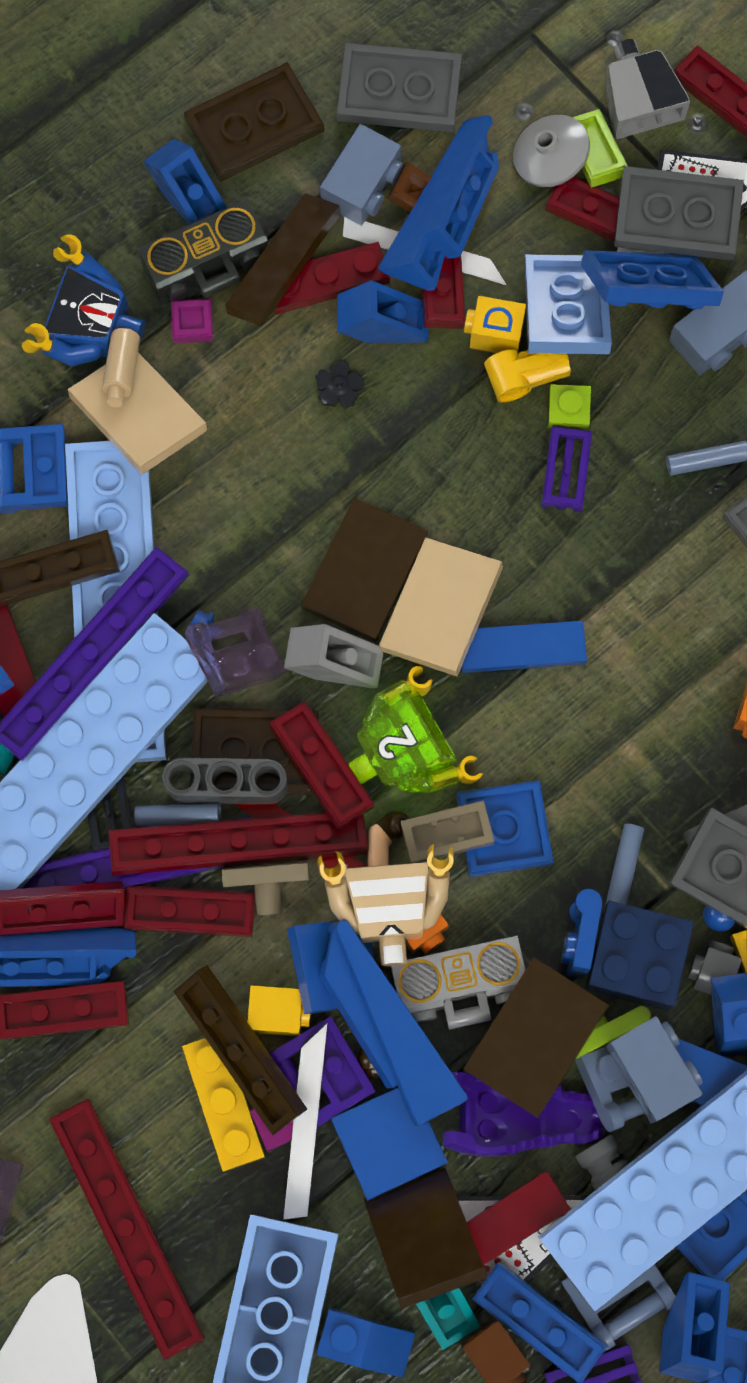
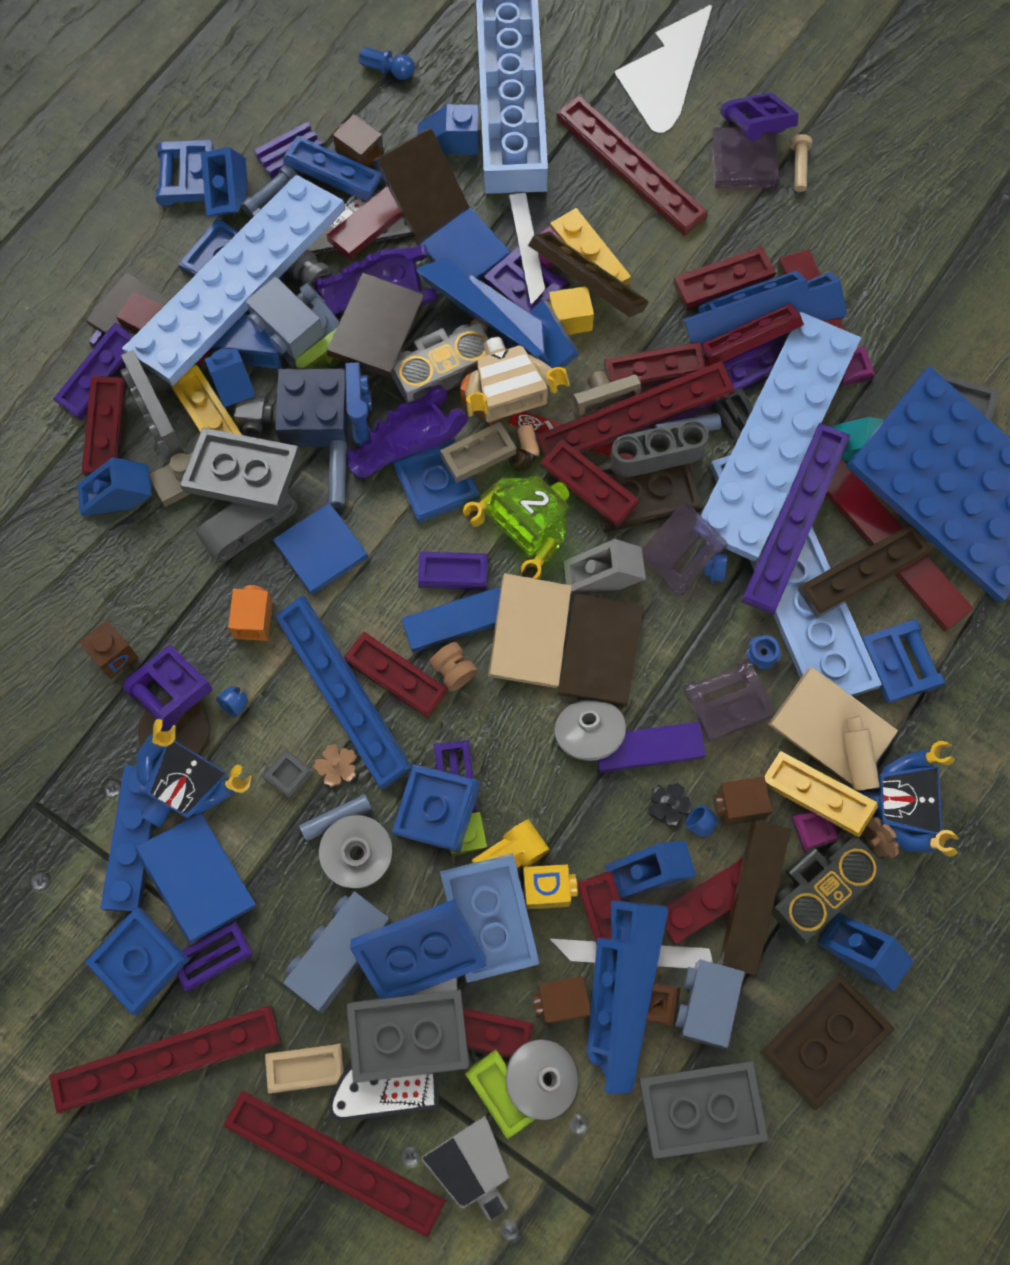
camera: 165 degrees right, 5 degrees down
none -> blue tile [273,503,368,595]
none -> blue tile [275,596,412,789]
none -> medium nougat plant [314,744,357,788]
none -> light grey dish [319,815,392,889]
none -> dark red tile [344,631,449,719]
none -> dark purple animal [347,385,468,478]
none -> blue tile [392,764,481,853]
none -> dark purple tile [418,552,488,590]
none -> medium nougat wheel [429,642,478,691]
none -> reddish brown brick [532,976,591,1025]
none -> light grey dish [555,699,626,761]
none -> dark purple tile [597,722,706,773]
none -> clear purple plate [683,660,775,743]
none -> blue hinge [685,805,718,837]
none -> reddish brown brick [713,776,772,825]
none -> blue plate [747,635,781,669]
none -> yellow plate [765,751,878,837]
none -> medium nougat plant [862,817,899,859]

